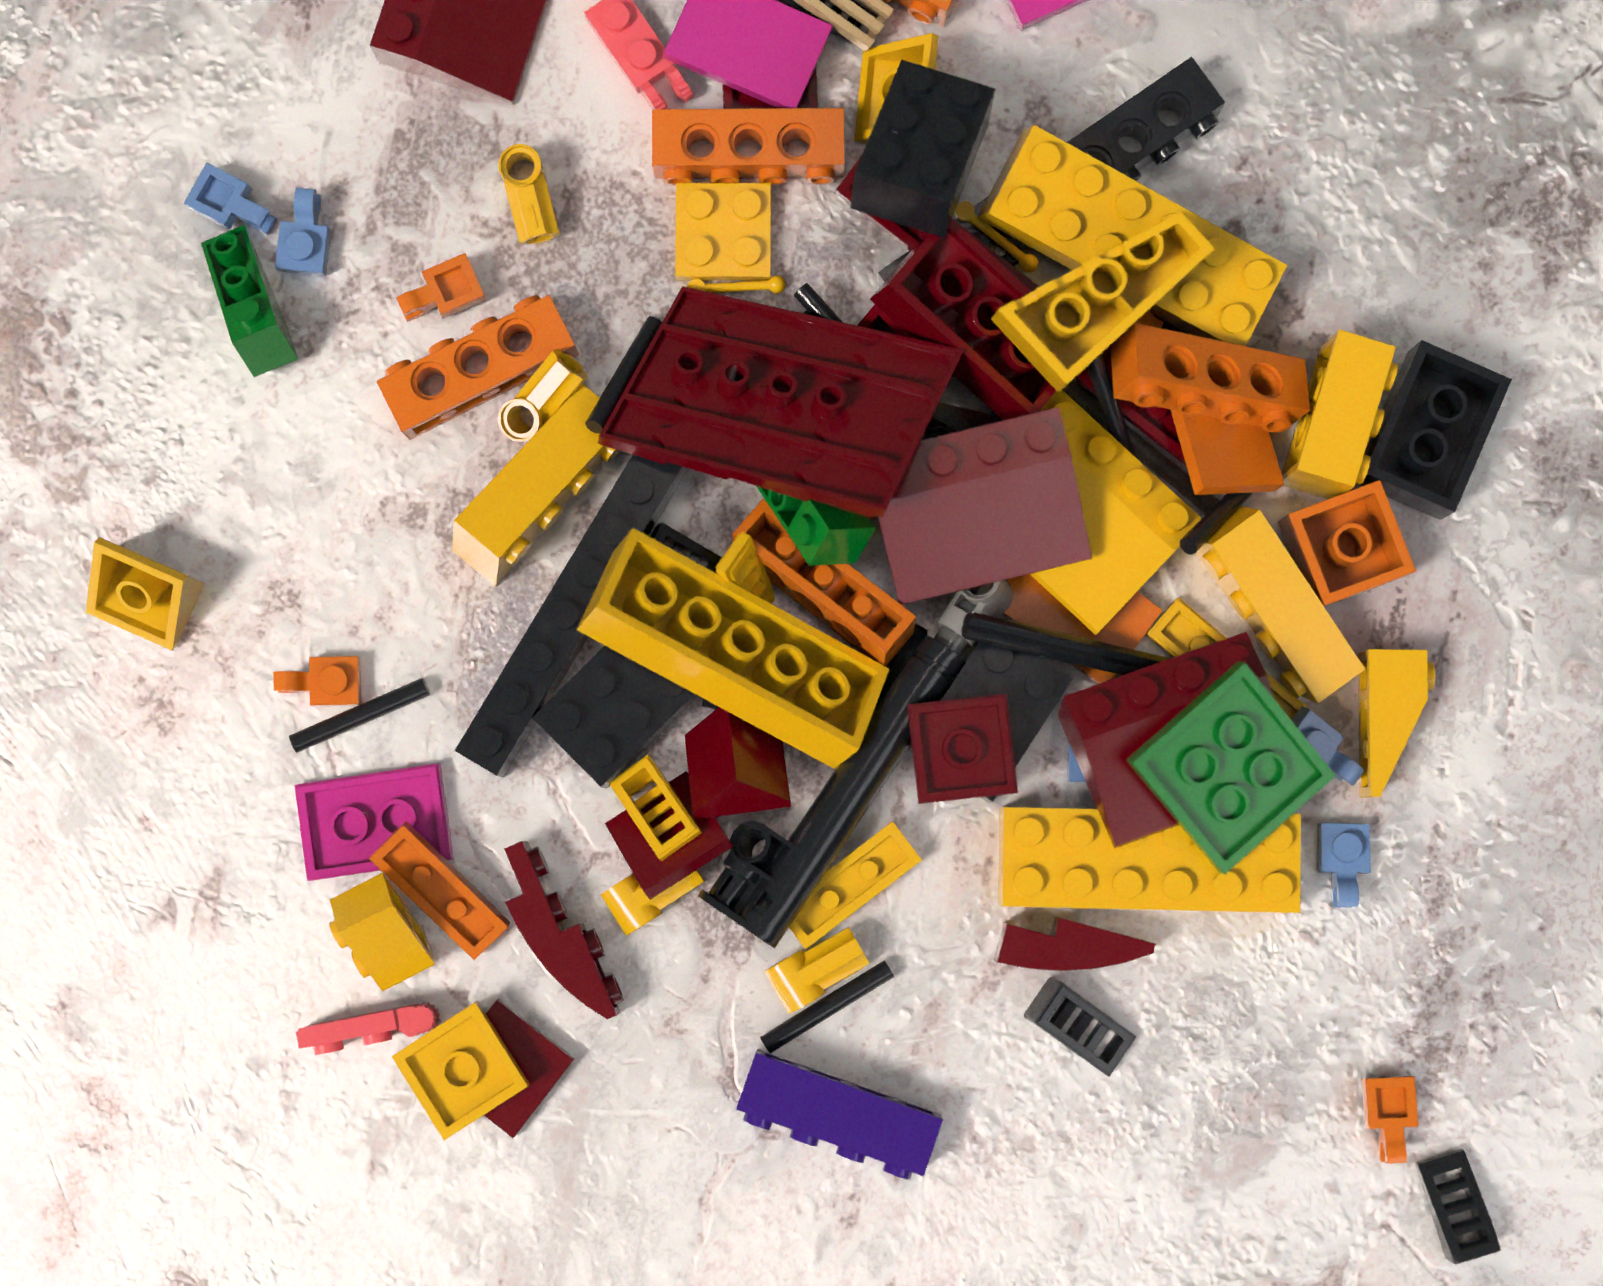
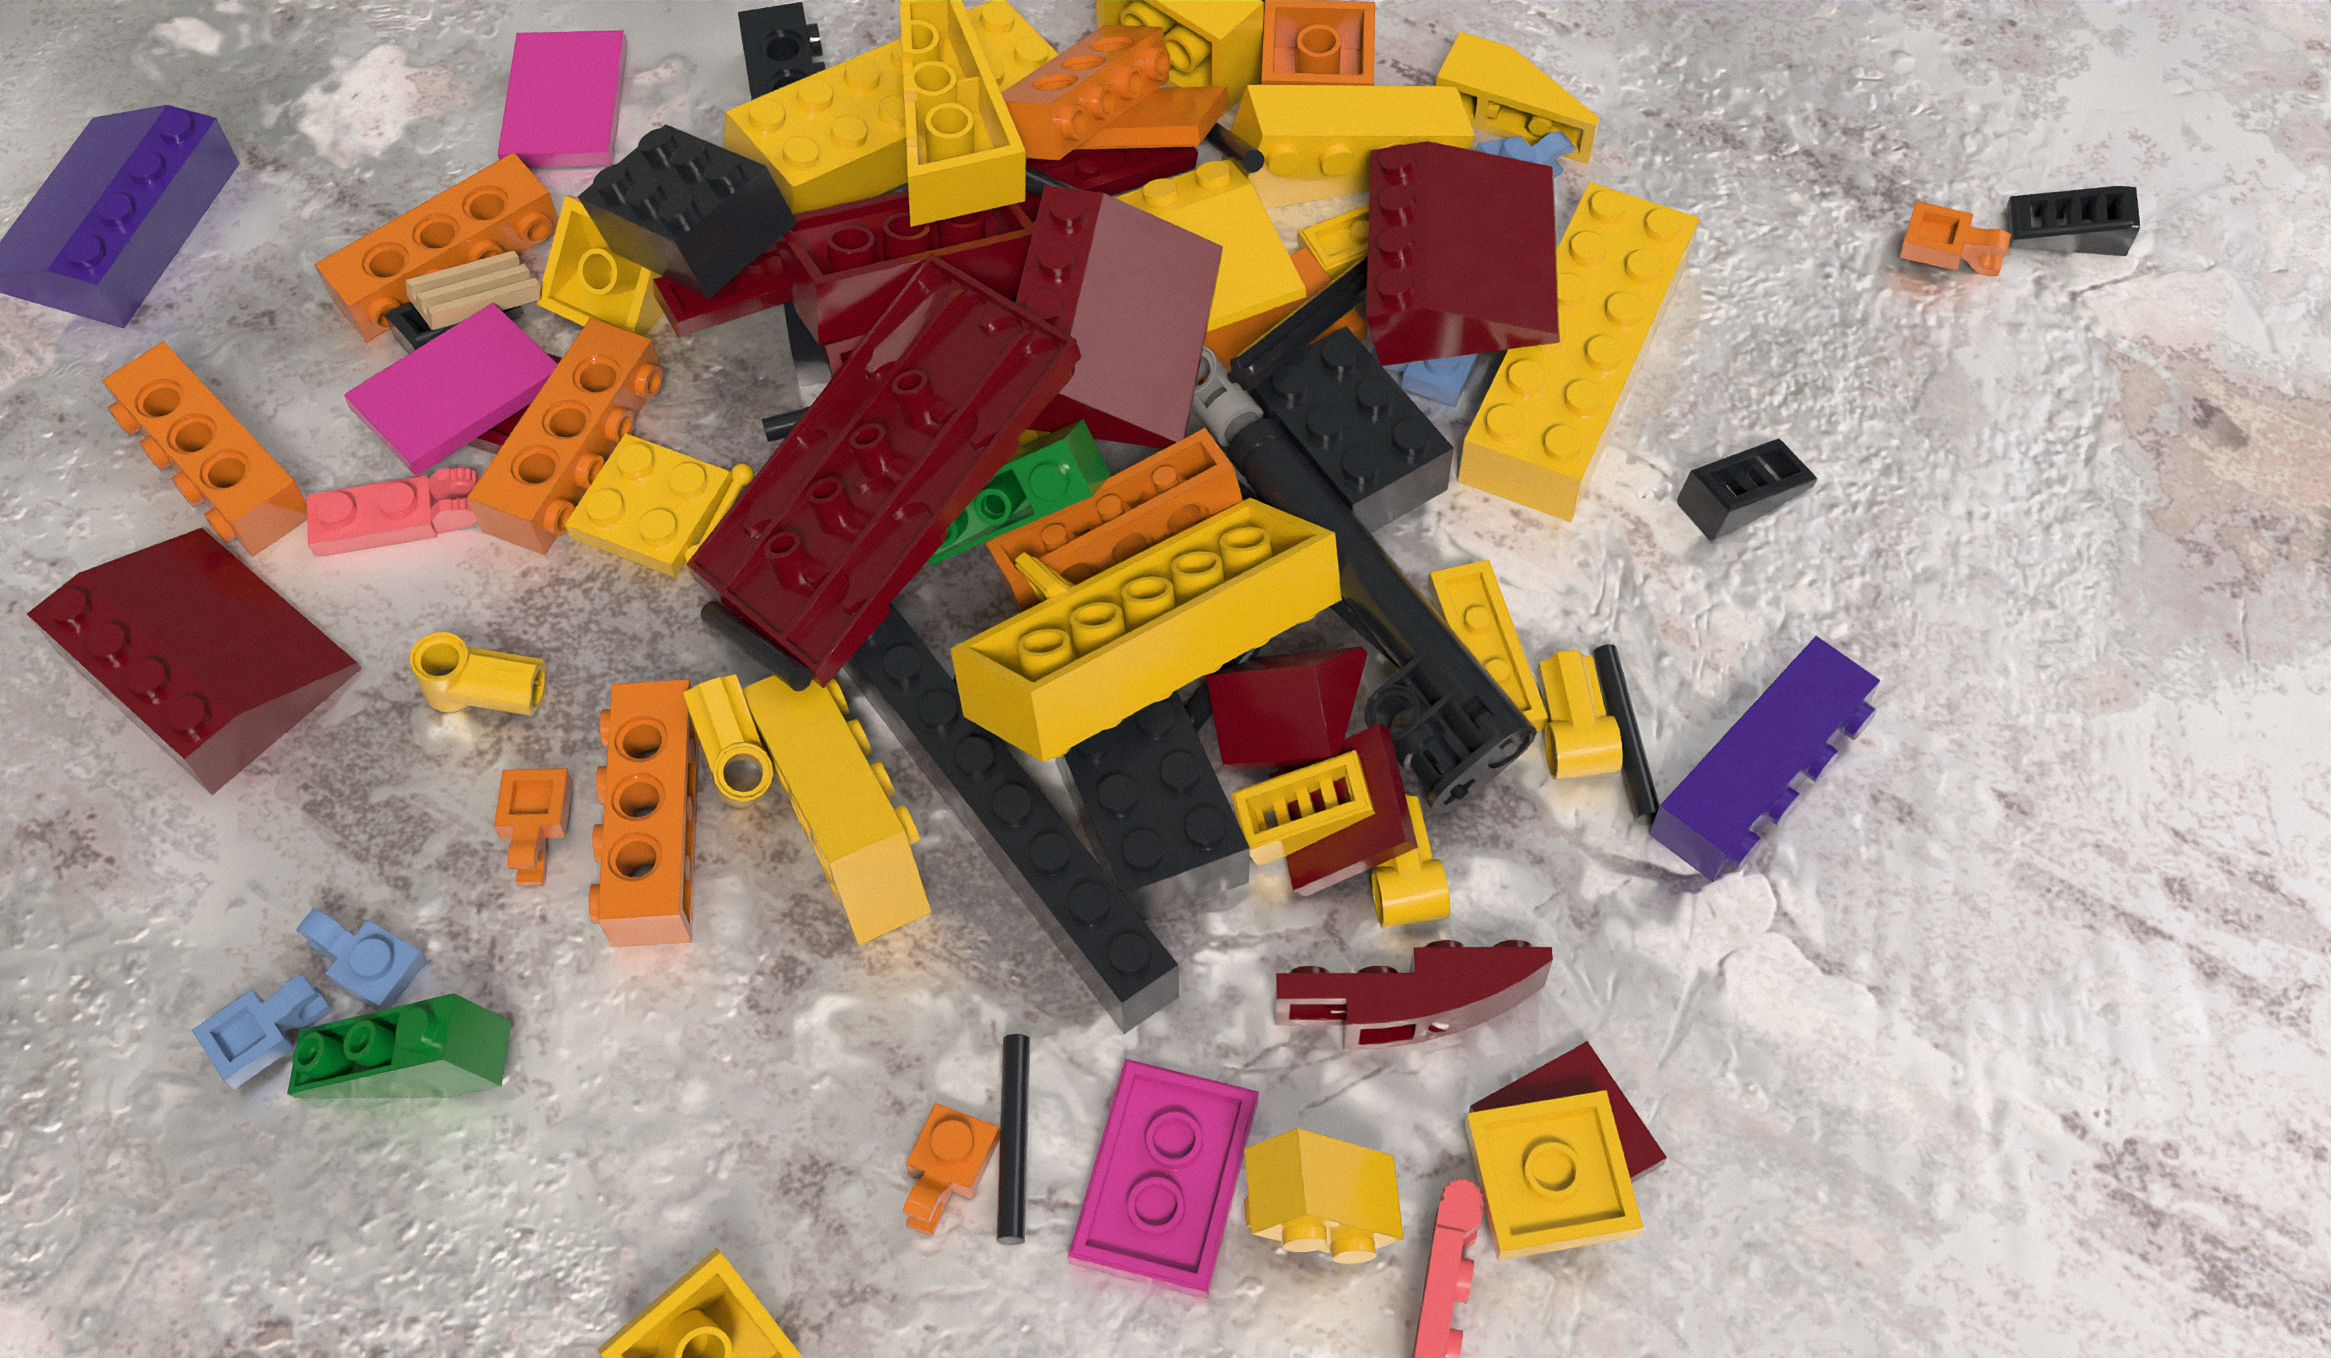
camera: 70 degrees left, 25 degrees down
orange plate [369,821,510,960] -> none
dark red tile [907,694,1018,804] -> none
dark red slope [994,917,1156,971] -> none
green plate [1126,661,1336,875] -> none
medium blue plate [1317,823,1370,908] -> none

